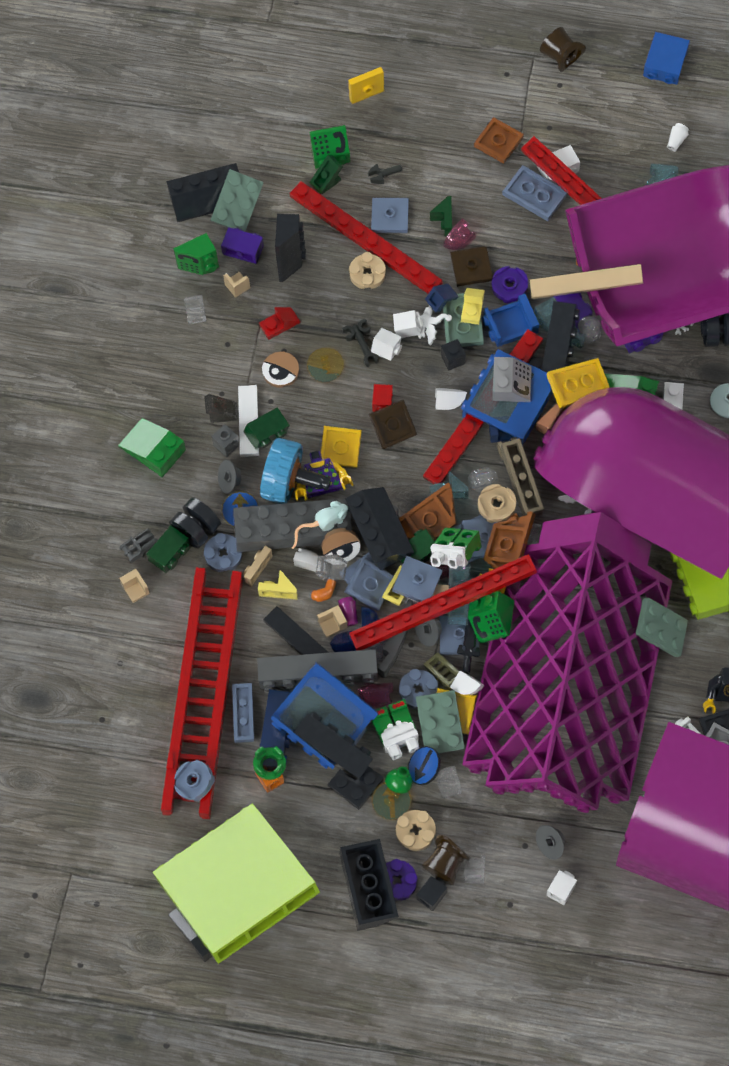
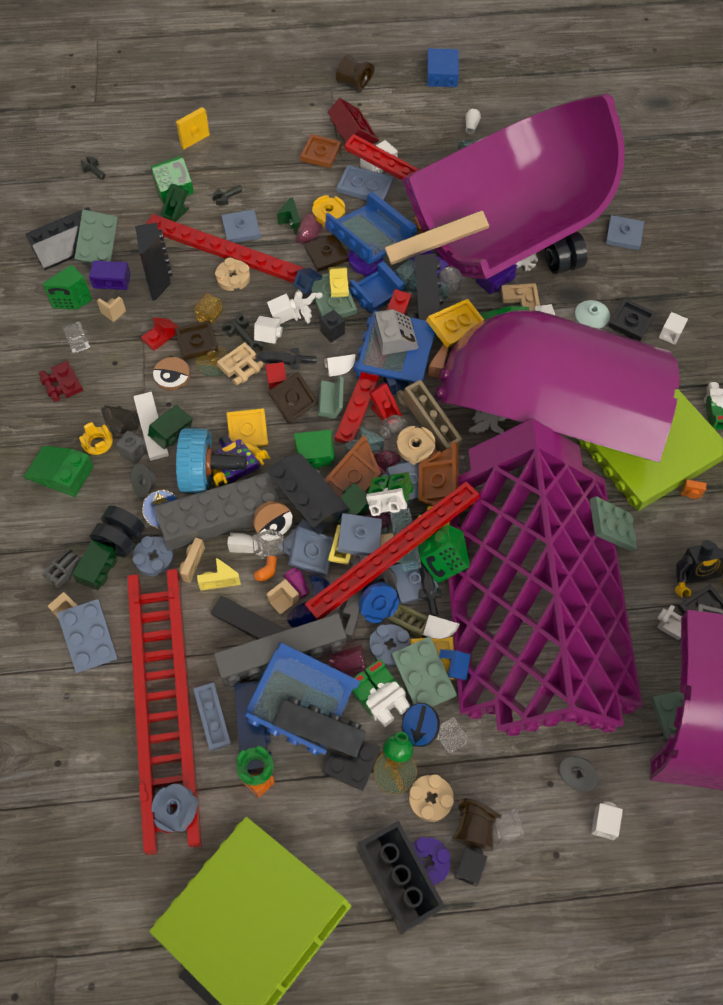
camera: 20 degrees left, 5 degrees down
light aqua animal [292,501,350,549] -> none
none -> dark red plate [39,361,83,402]
none -> sand blue plate [57,599,118,673]
none -> yellow piece [79,422,113,455]
none -> pearl dark grey bar [81,157,105,179]
none -> dark brown plate [175,320,219,360]
none -> clear yellow brick [195,293,223,326]
none -> tan plate [217,343,265,386]
none -> black sword [255,348,317,370]
none -> green torso [294,430,335,469]
none -> yellow plate [312,195,345,227]
none -> sand green panel [318,376,344,419]
none -> panel [325,192,417,264]
none -> dark red slope [327,98,379,144]
none -> blue tile [358,583,399,623]
none -> red slope [369,383,402,425]
none -> clear pink brick [374,450,401,473]
none -> blue panel [439,649,470,680]
none -> tan plate [500,283,540,310]

